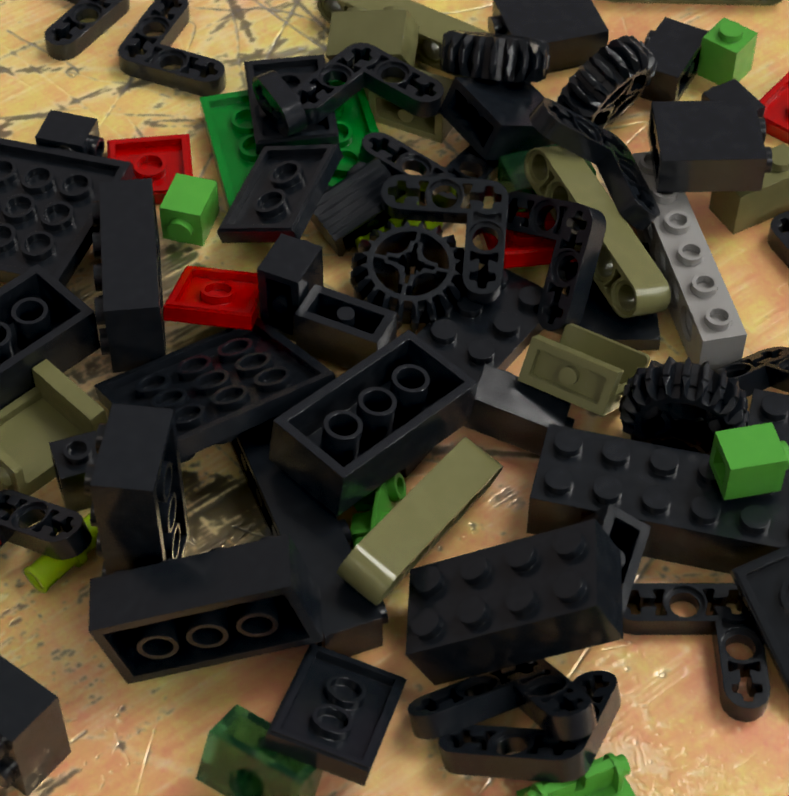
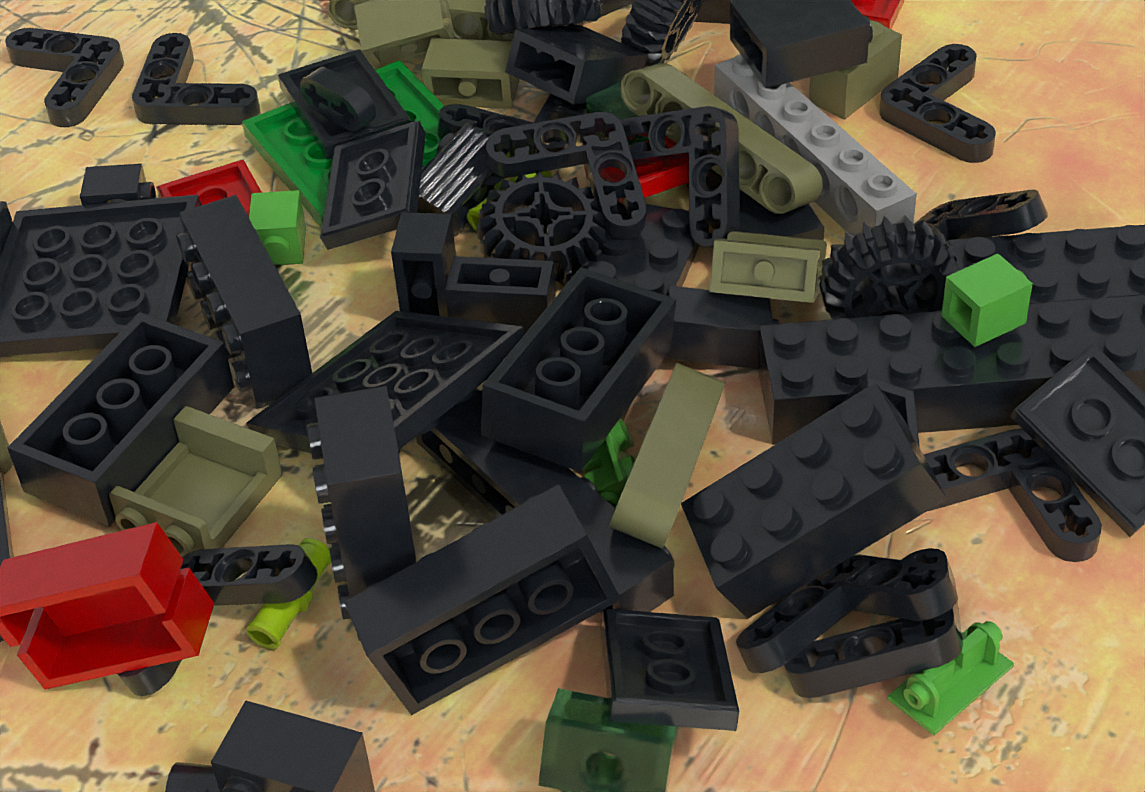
camera: 15 degrees left, 5 degrees down
black brick [49,430,98,512] -> none
red tile [163,266,260,330] -> none
black beam [292,43,444,125] -> none
black beam [529,98,660,230] -> none

